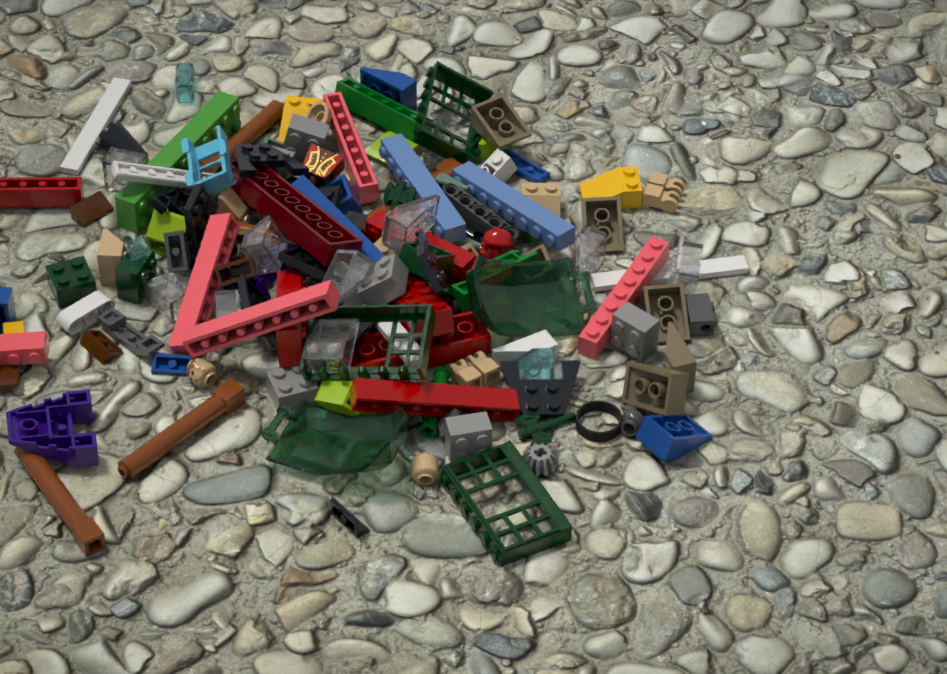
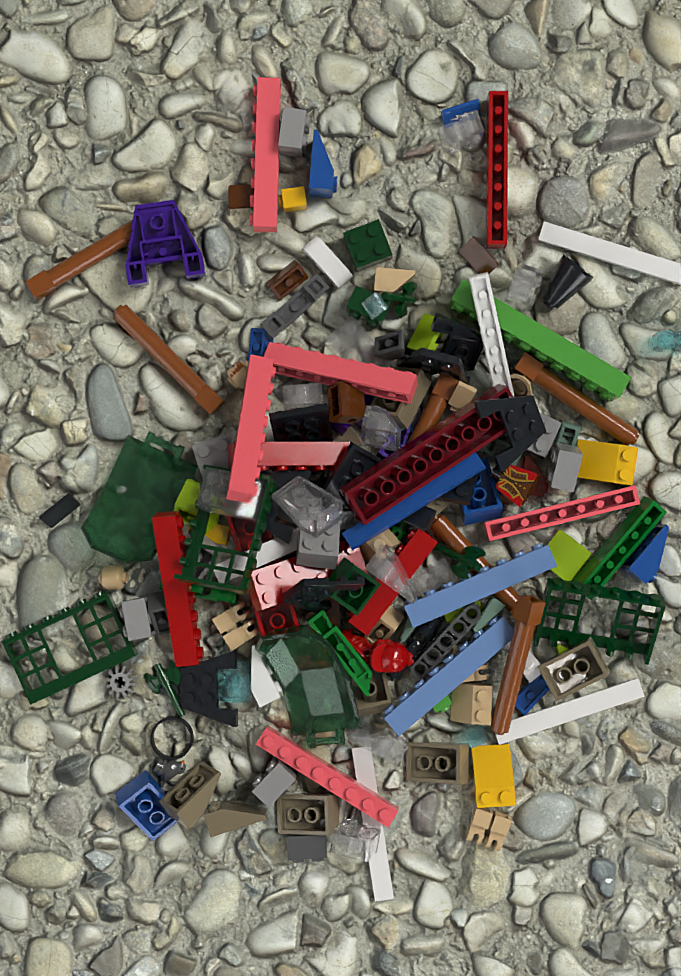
camera: 90 degrees right, 45 degrees up
medium azure piece [181,125,235,195] -> none
tan piece [306,101,332,125] -> none
none -> clear light blue plate [463,724,489,748]
none -> dark orange brick [490,595,546,735]
none -> white tile [495,678,645,745]

